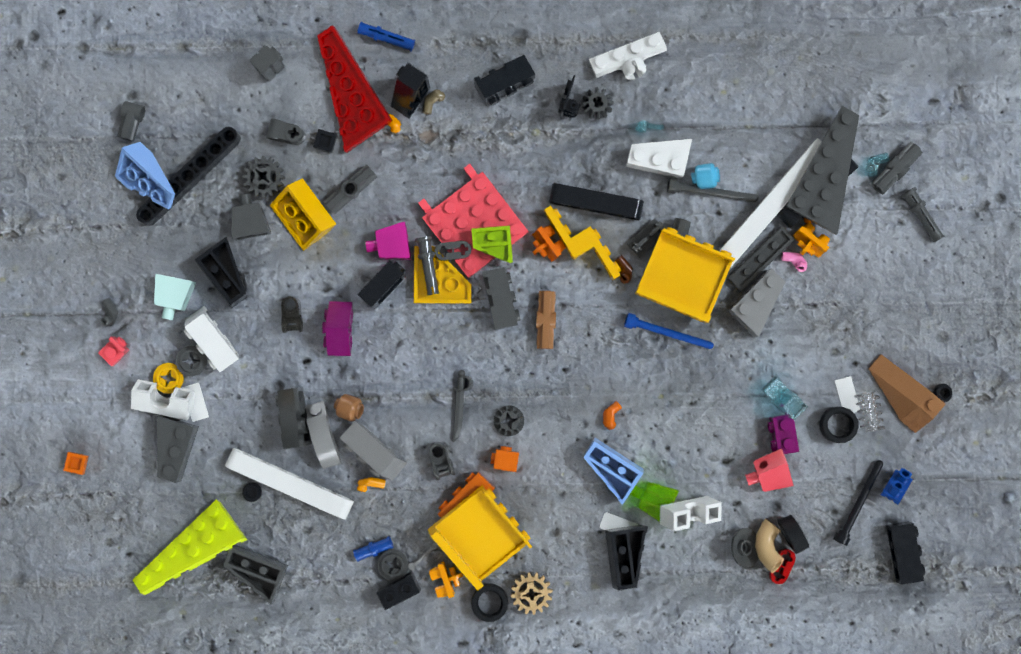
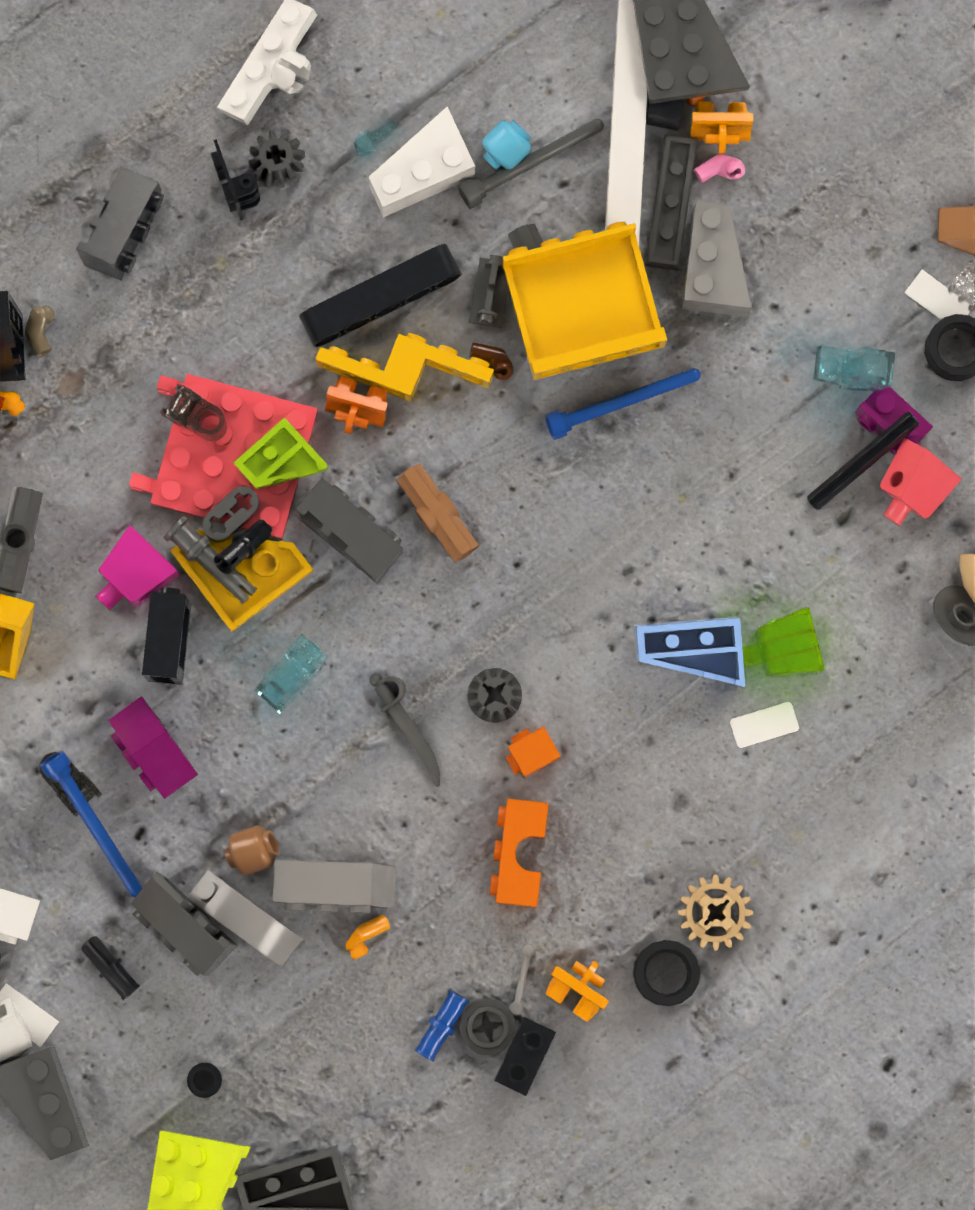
camera: 40 degrees left, 5 degrees down
white beam [225,448,354,519] -> none
yellow panel [428,485,532,591] -> none
dark grey piece [429,442,455,480] -> none
orange arm [603,401,622,430] -> none
black wedge [605,525,648,591] -> none
white arch [660,496,722,531] -> none
none -> blue piece [40,751,142,898]
none -> black axle [81,936,140,1001]
none -> clear smoke piece [160,383,228,441]
none -> black axle [214,520,272,574]
none -> clear light blue brick [254,634,327,714]
none -> black axle [807,412,919,510]

